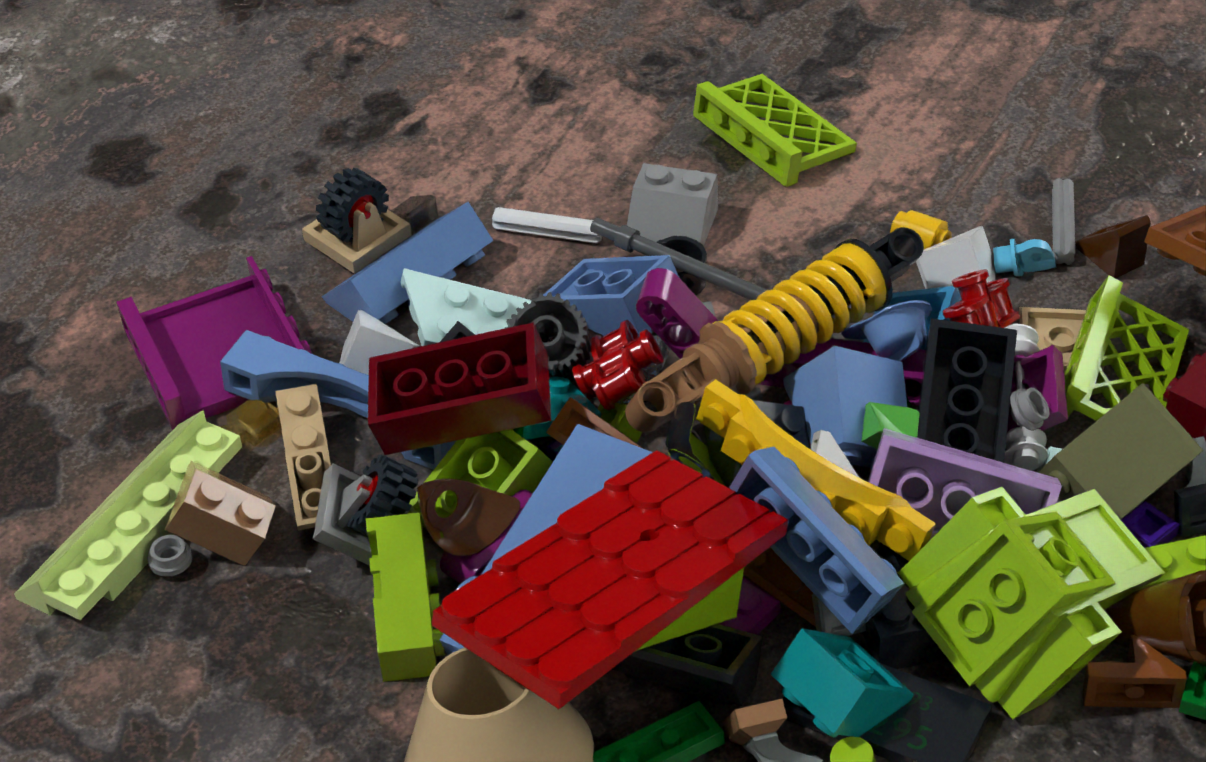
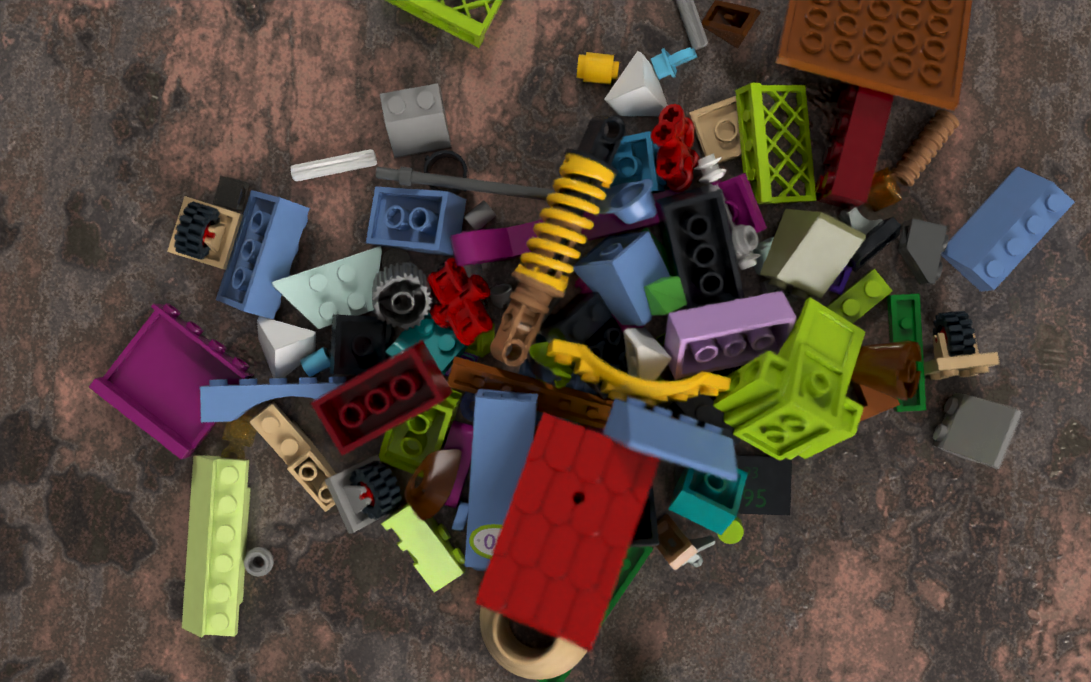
camera: 30 degrees left, 45 degrees up
medium nougat slope [165,461,276,566] -> none

